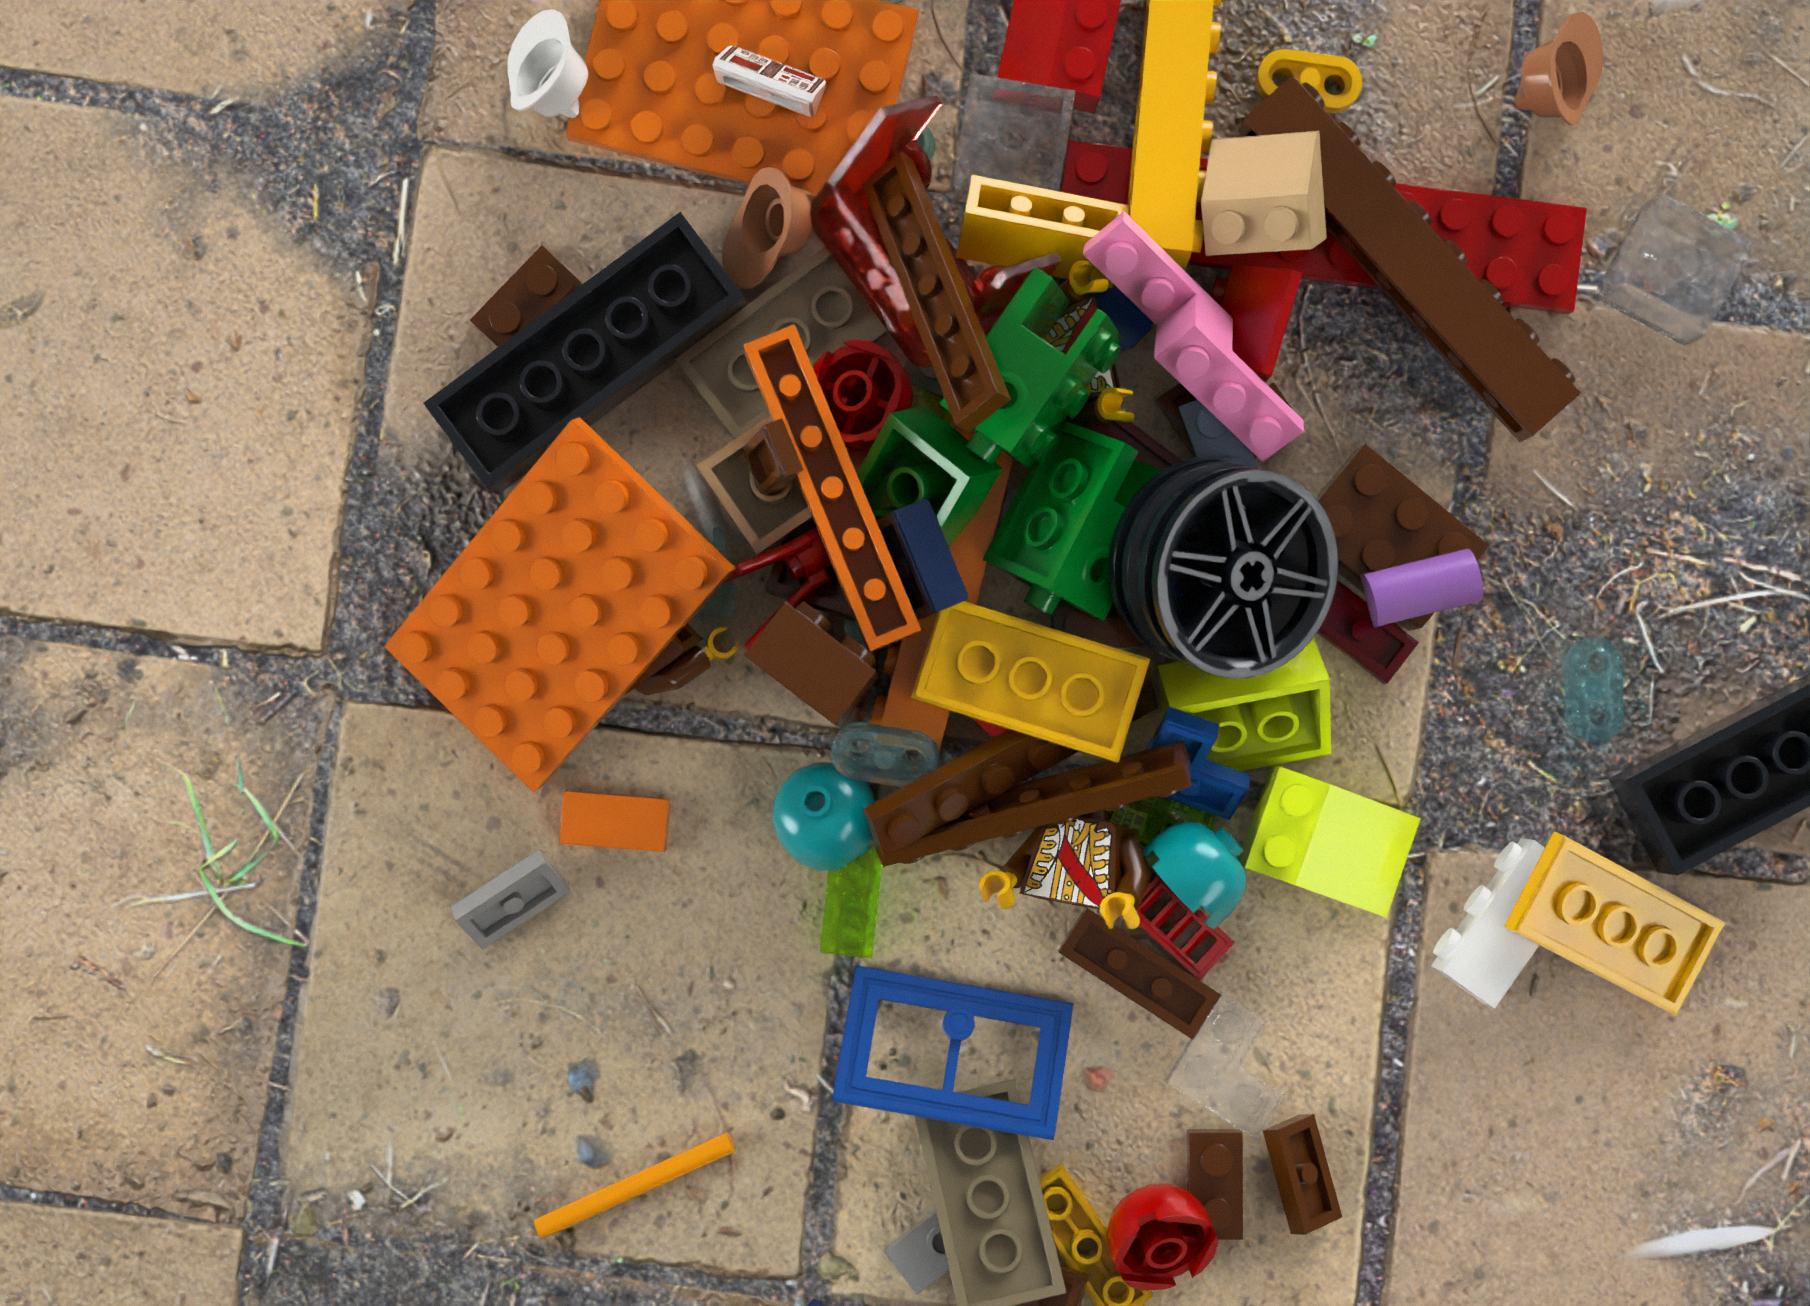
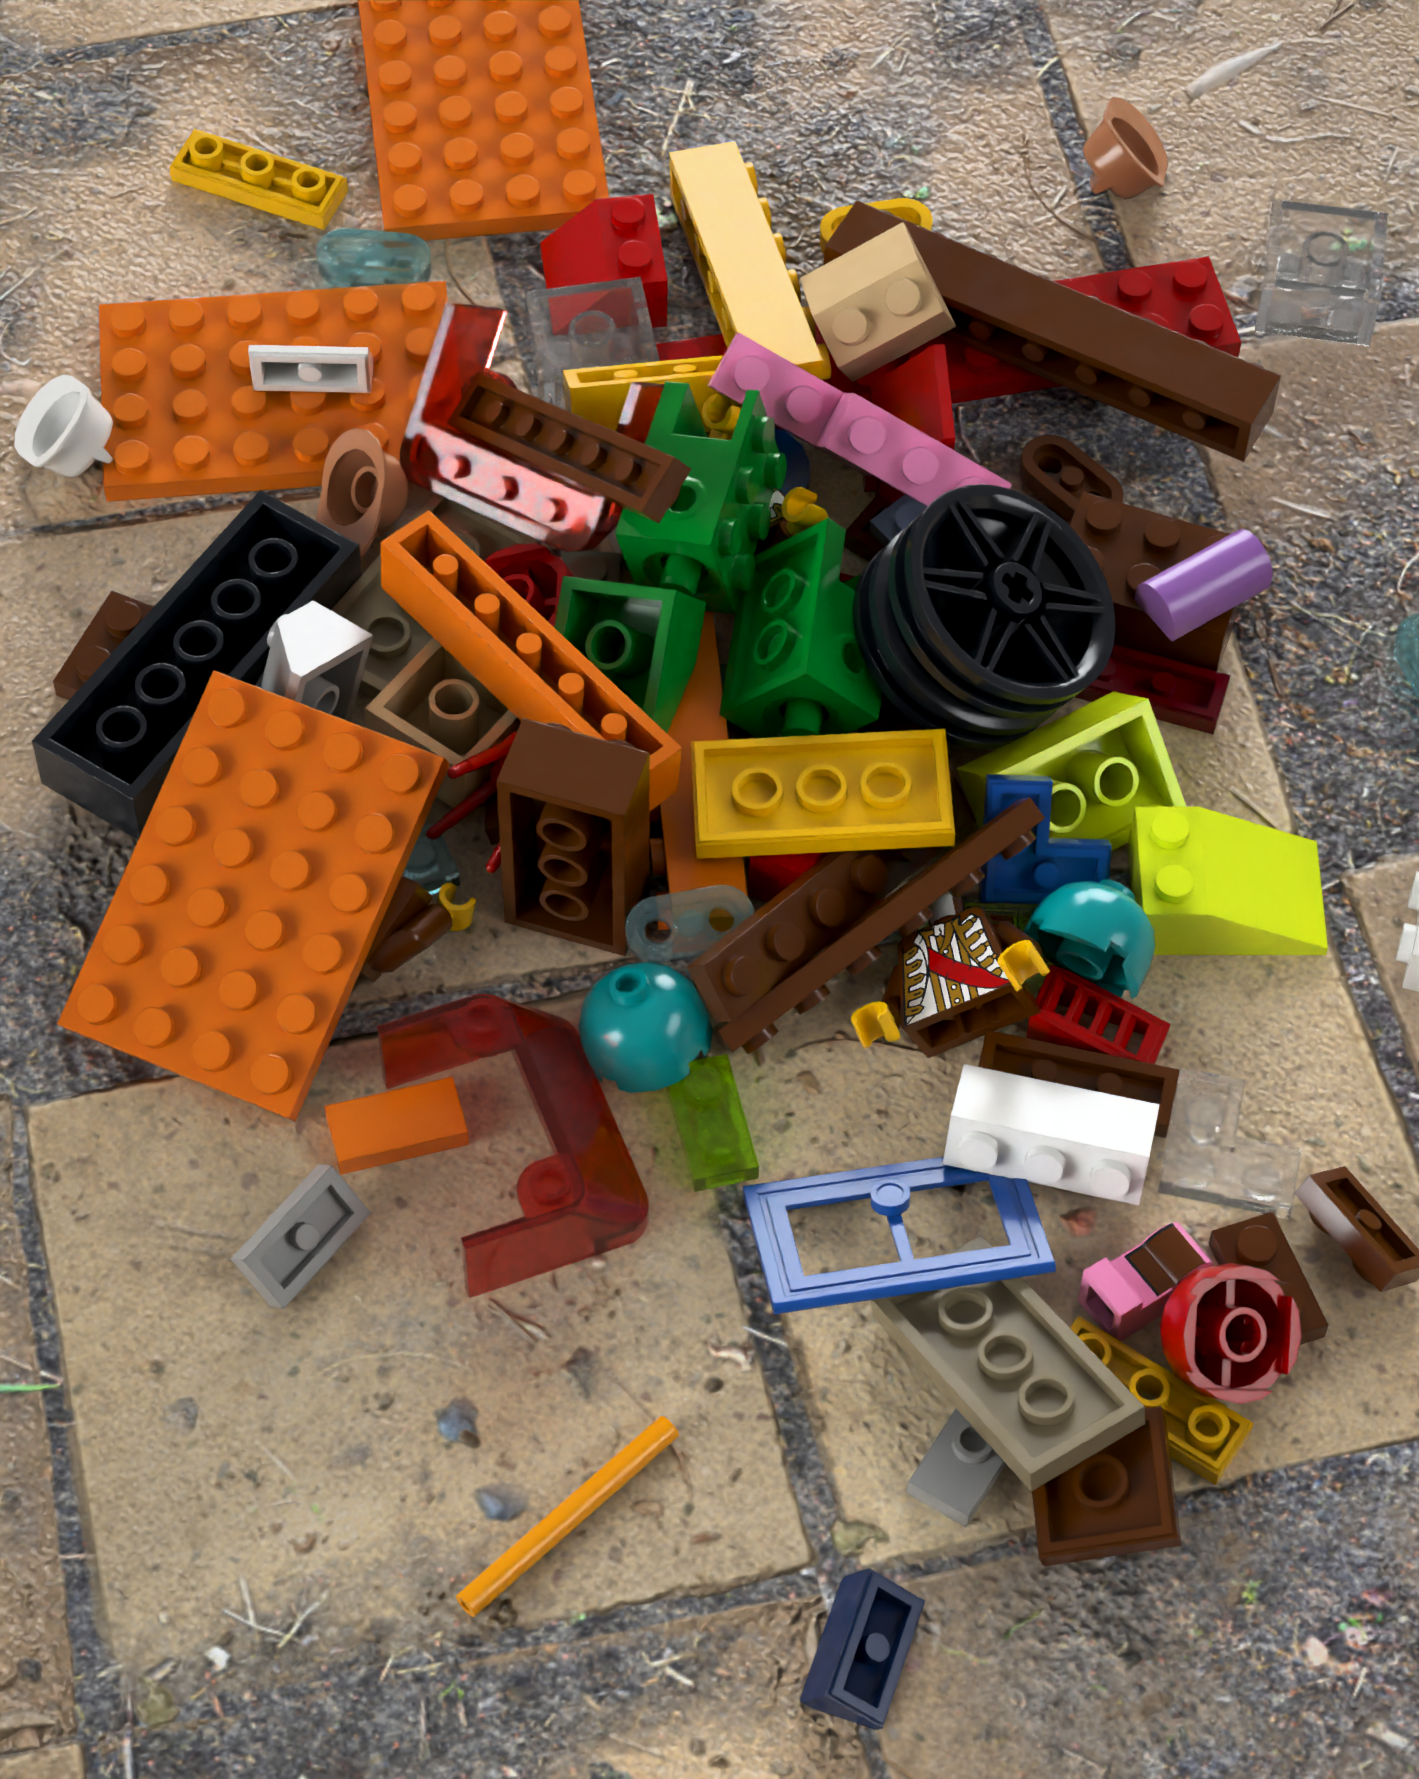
camera: 25 degrees left, 30 degrees down
reddish brown tile [743,418,803,496] -> none
dark blue slope [876,499,968,621] -> none
none -> light grey slope [256,601,373,722]
none -> clear red windscreen [377,994,649,1298]
none -> white brick [943,1064,1159,1205]
none -> reddish brown plate [1020,435,1124,523]
none -> bright pink leg [1078,1222,1214,1341]

